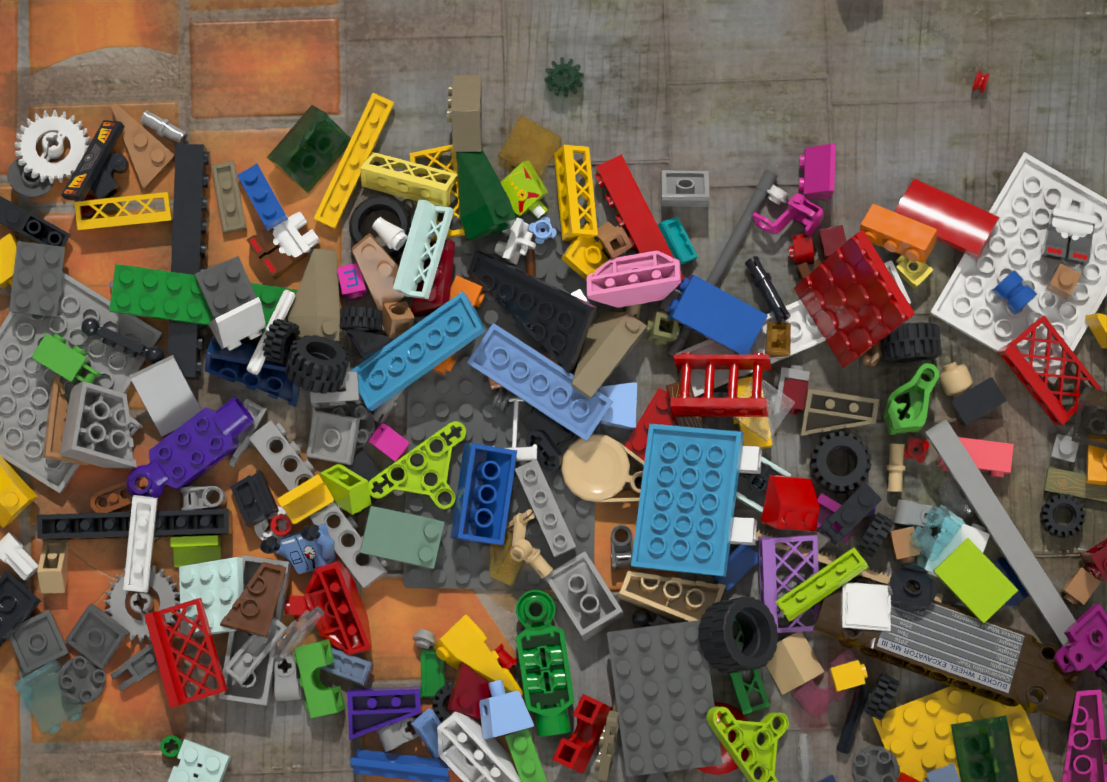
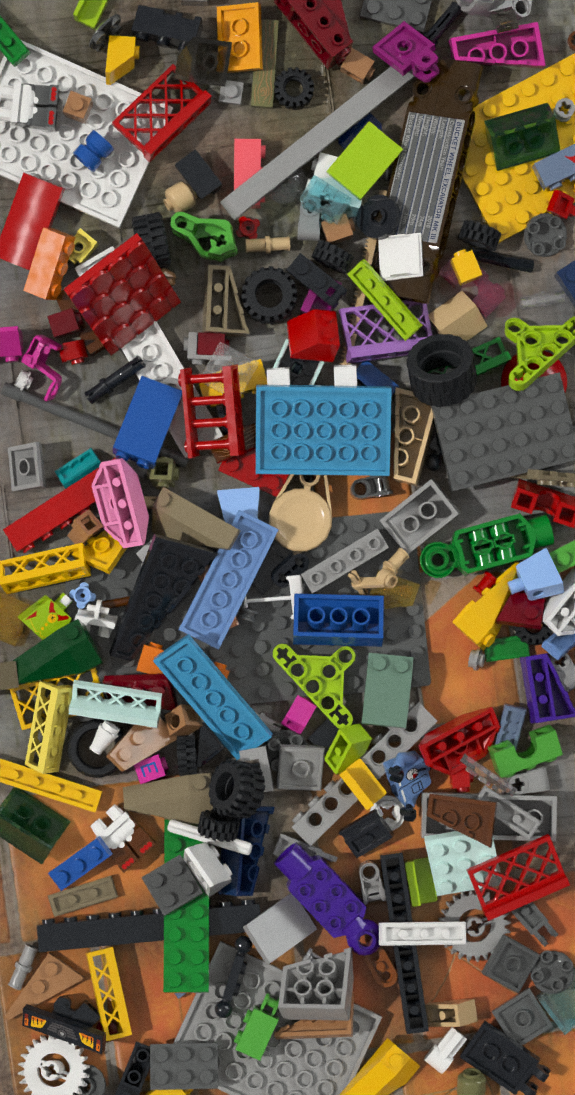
camera: 100 degrees left, 5 degrees up
red bush [271,514,293,537] -> none
pearl gold slope [765,322,791,358] -> none

